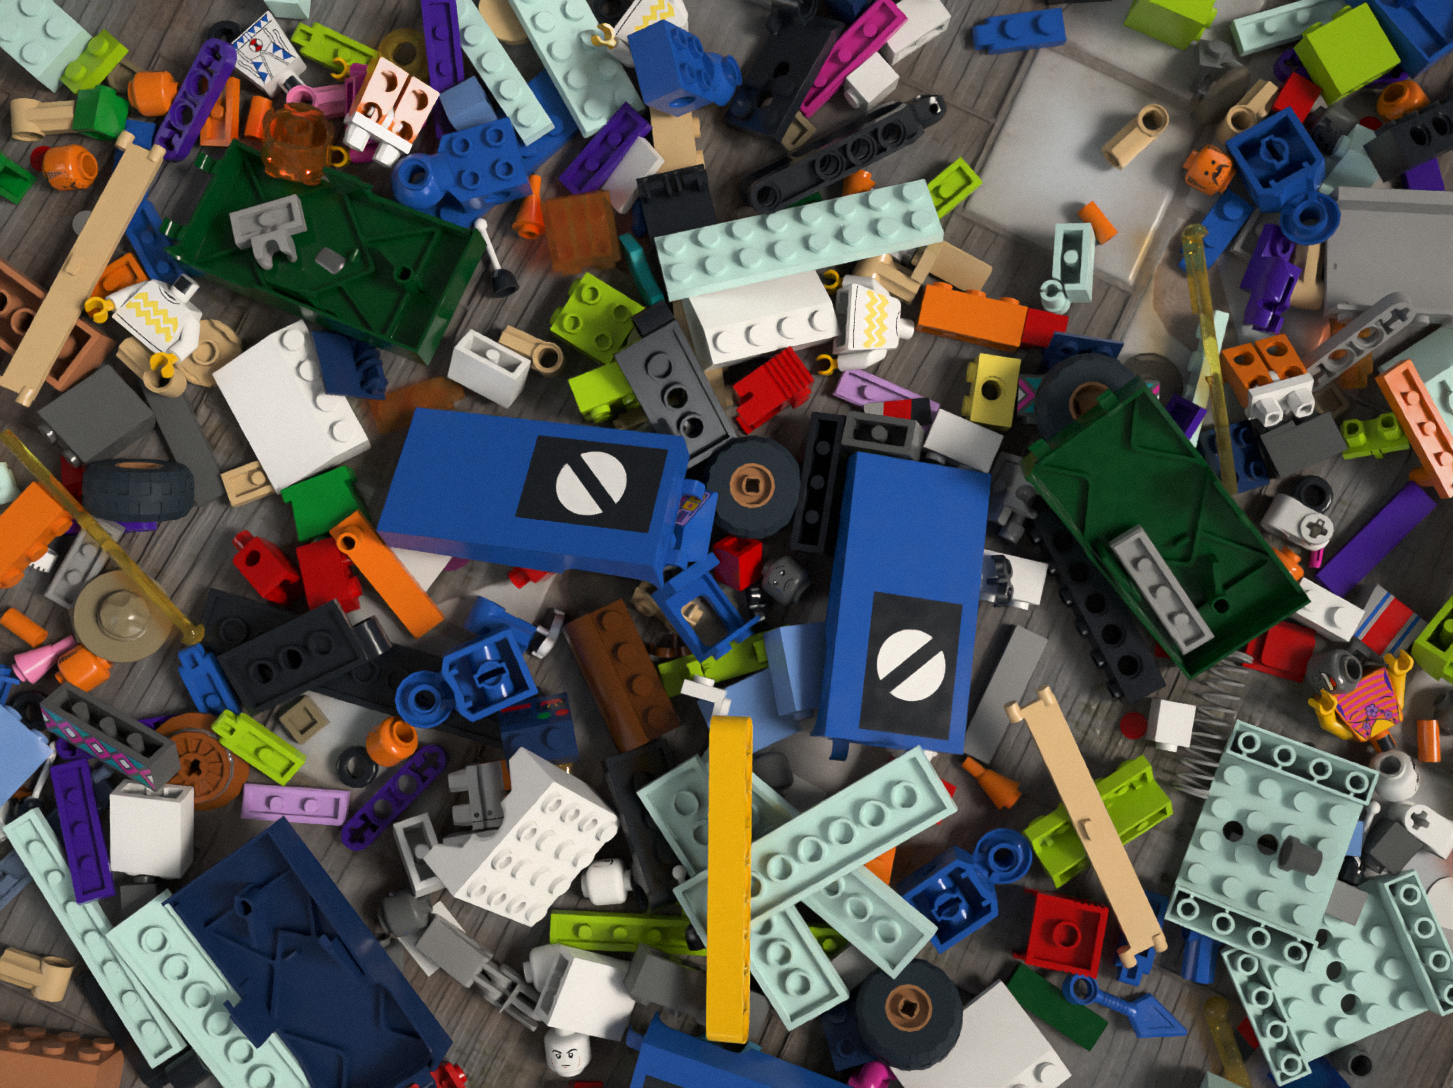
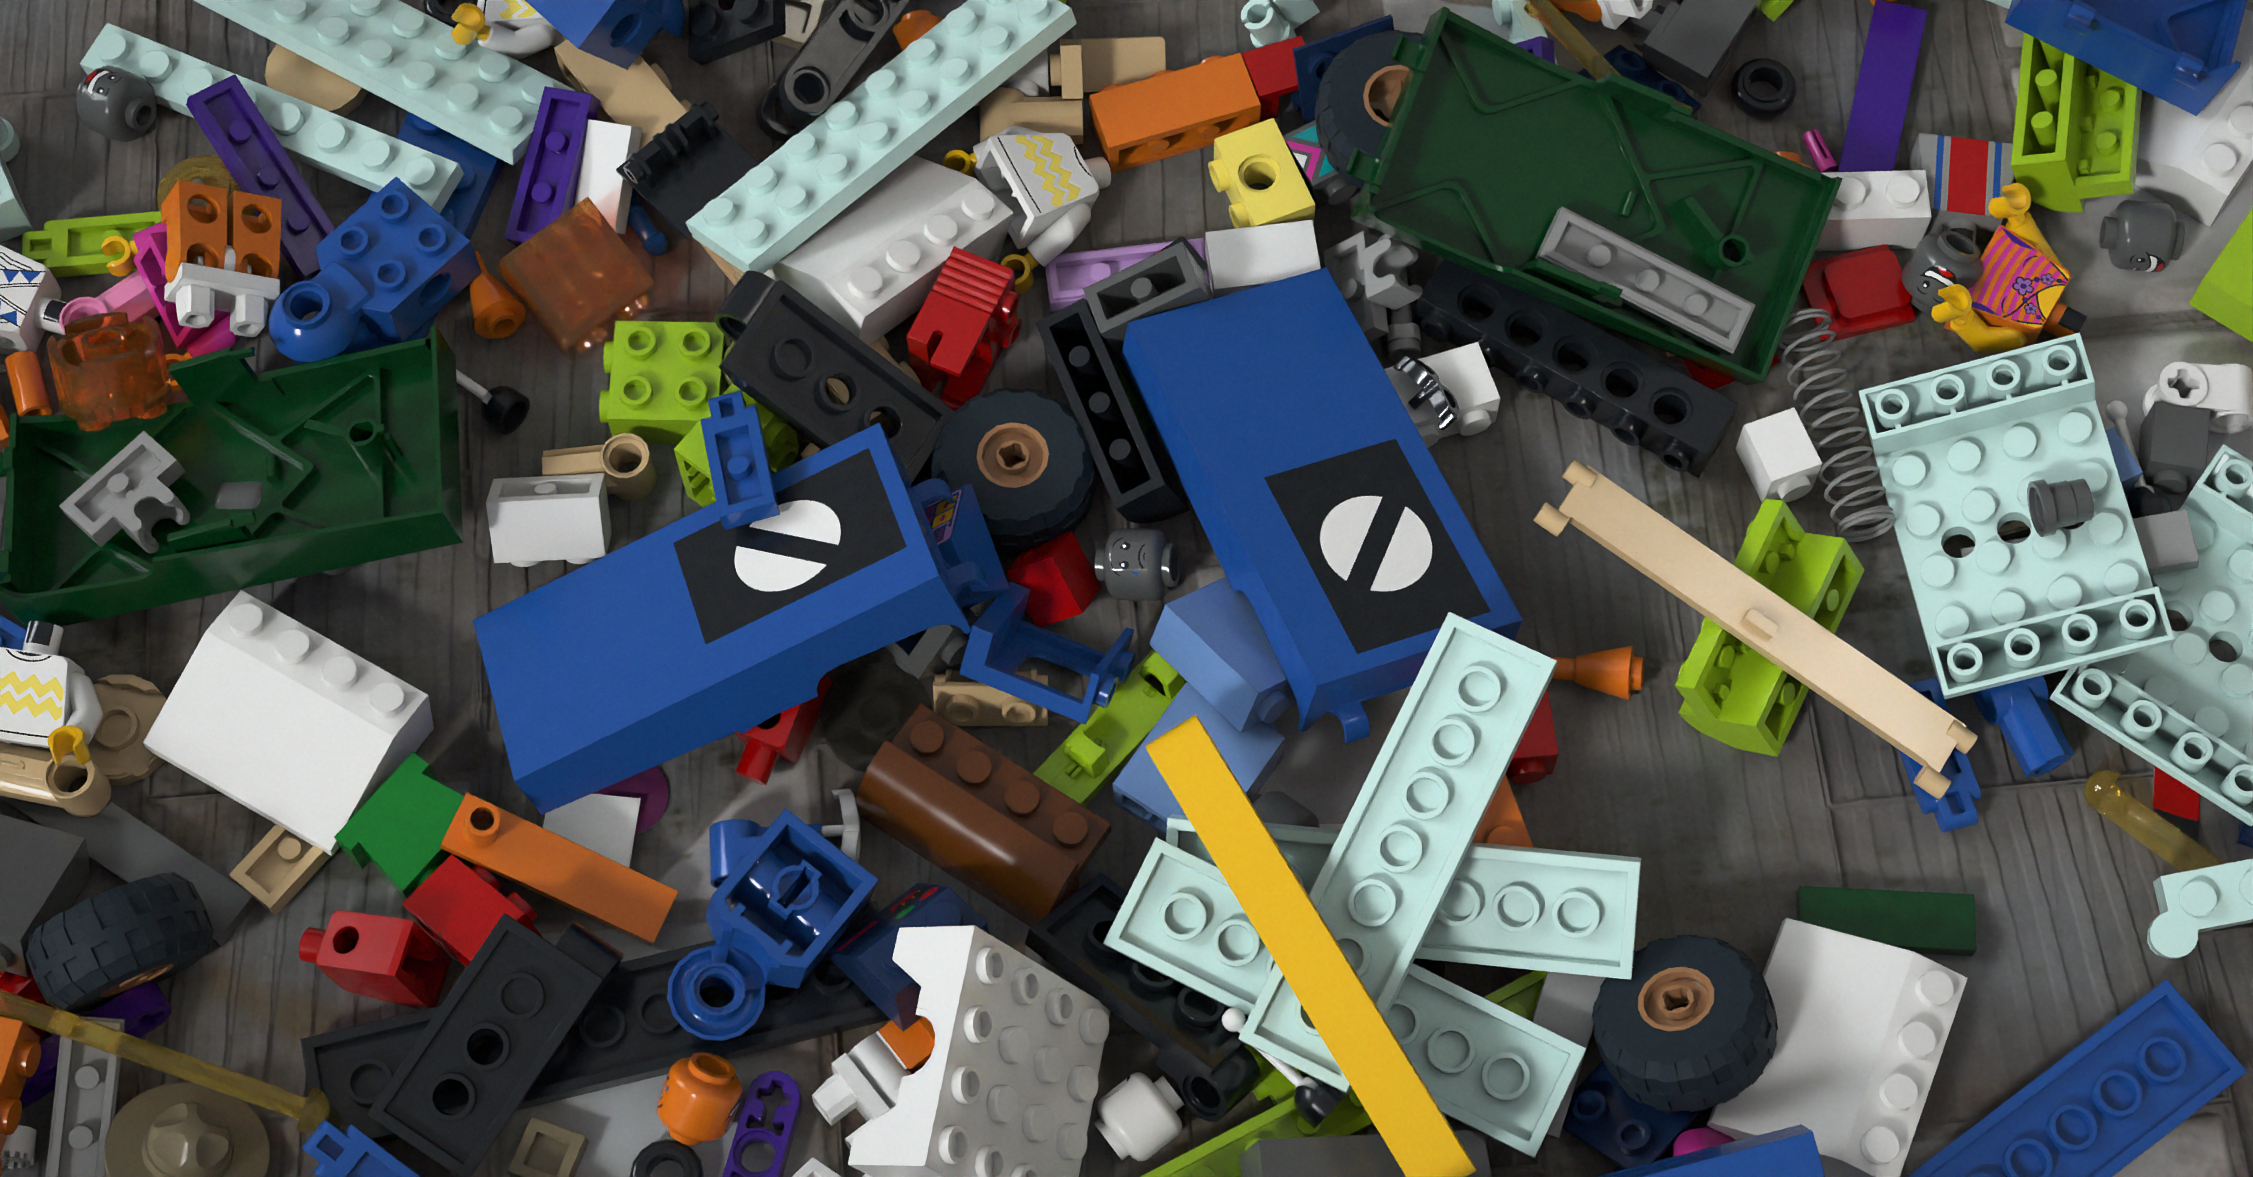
camera: 30 degrees left, 20 degrees down
dark blue hinge [310,331,388,400] -> none
clear orange hinge [368,376,466,435] -> none
medium blue panel [439,76,498,131] -> none
teal tile [618,233,665,307] -> none
reddish brown piece [650,635,701,657] -> none
white bracket [681,675,732,724] -> none
black piece [745,580,771,632] -> none
blue brick [896,828,1032,954] -> none
light grey tile [963,625,1048,764] -> none
red piece [1011,886,1109,979] -> none
blue piece [1062,973,1187,1038] -> none
red sticker [1120,712,1147,739] -> none
white piece [1260,493,1334,551] -> none
white head [1368,750,1420,802] -> none
orange piece [1416,719,1441,762] -> none
none -> blue hinge [701,390,780,530]

